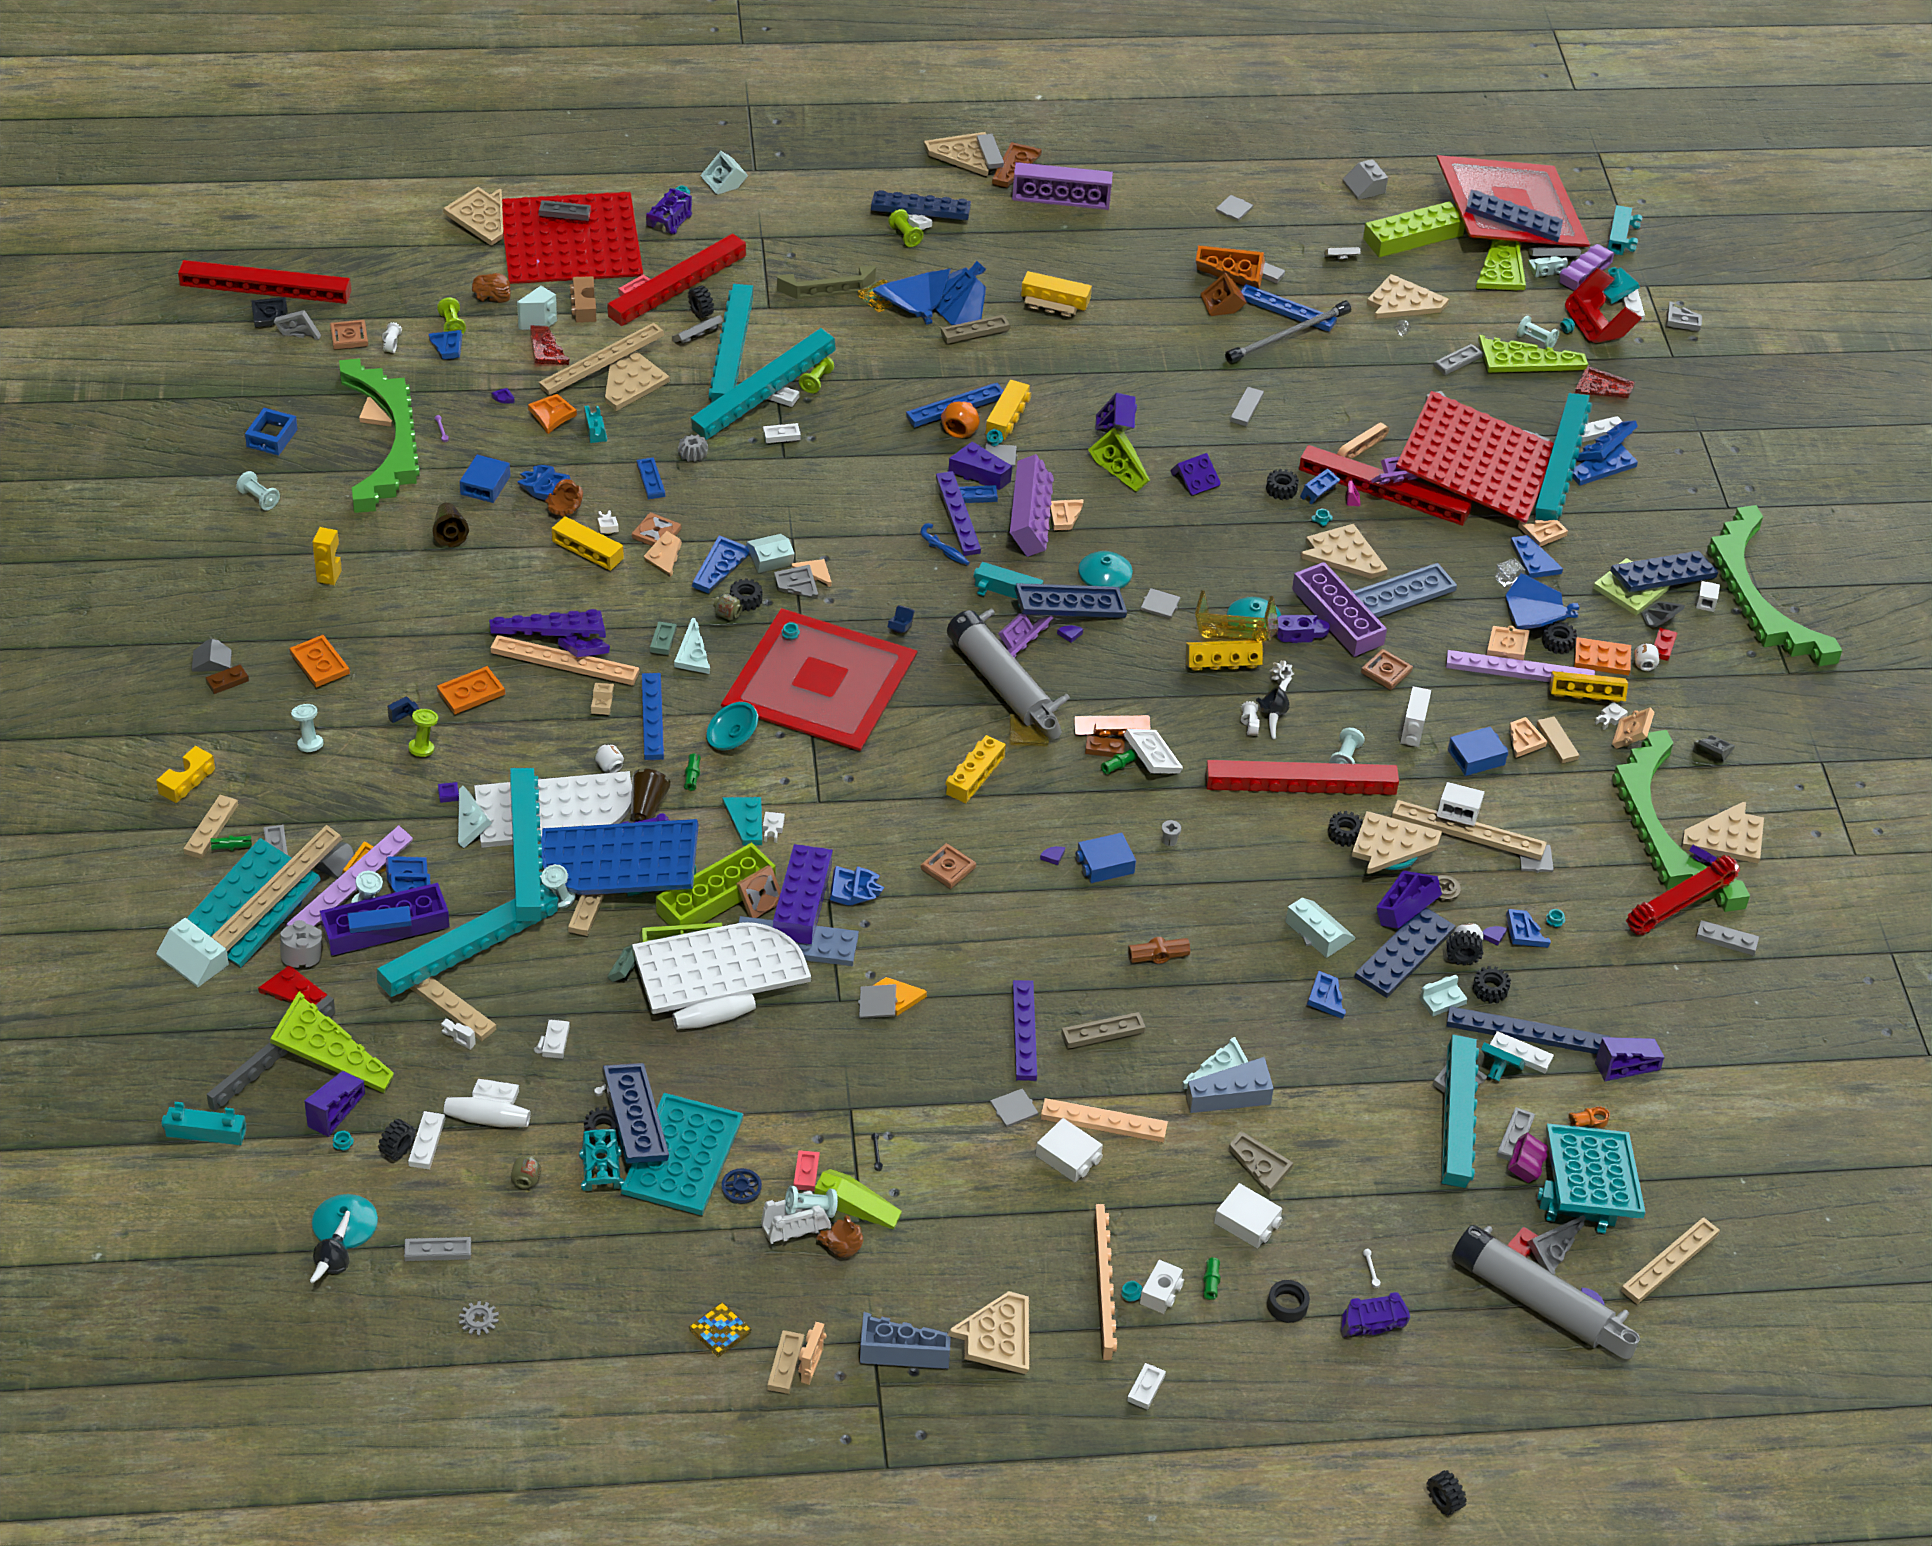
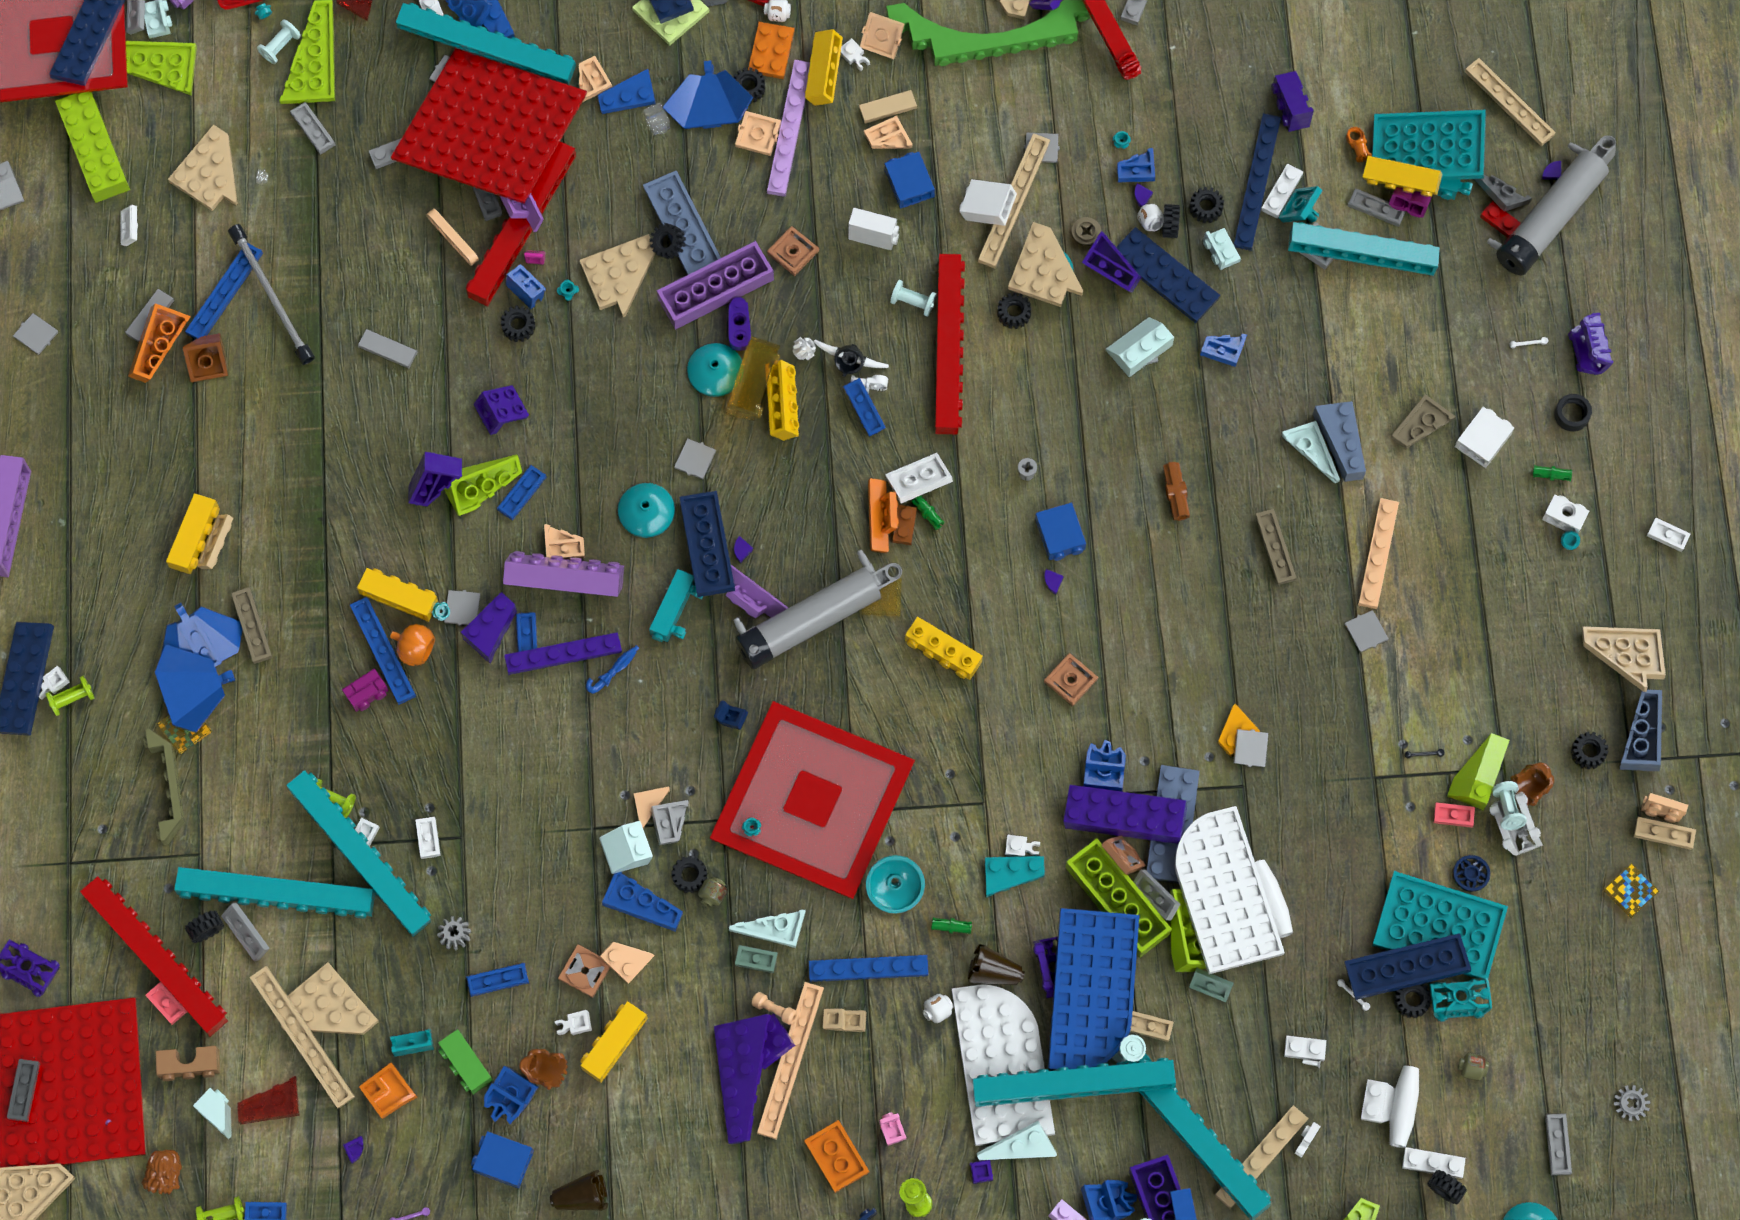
camera: 85 degrees left, 25 degrees up
dark purple plate [1013,980,1037,1081] -> none
white brick [1036,1118,1103,1182] -> none
light nougat plate [1094,1204,1117,1360] -> none
none -> magenta brick [342,669,388,712]
none -> bright green brick [438,1029,493,1095]
none -> blue tile [497,465,547,521]
none -> black tyre [649,223,686,259]
none -> light nougat piece [752,992,797,1025]
none -> blue tile [843,378,886,437]
none -> bright pink bracket [879,1112,906,1146]
none -> light grey plate [1134,869,1181,921]
none -> yellow brick [1363,156,1442,197]
none -> black tyre [1571,732,1608,769]

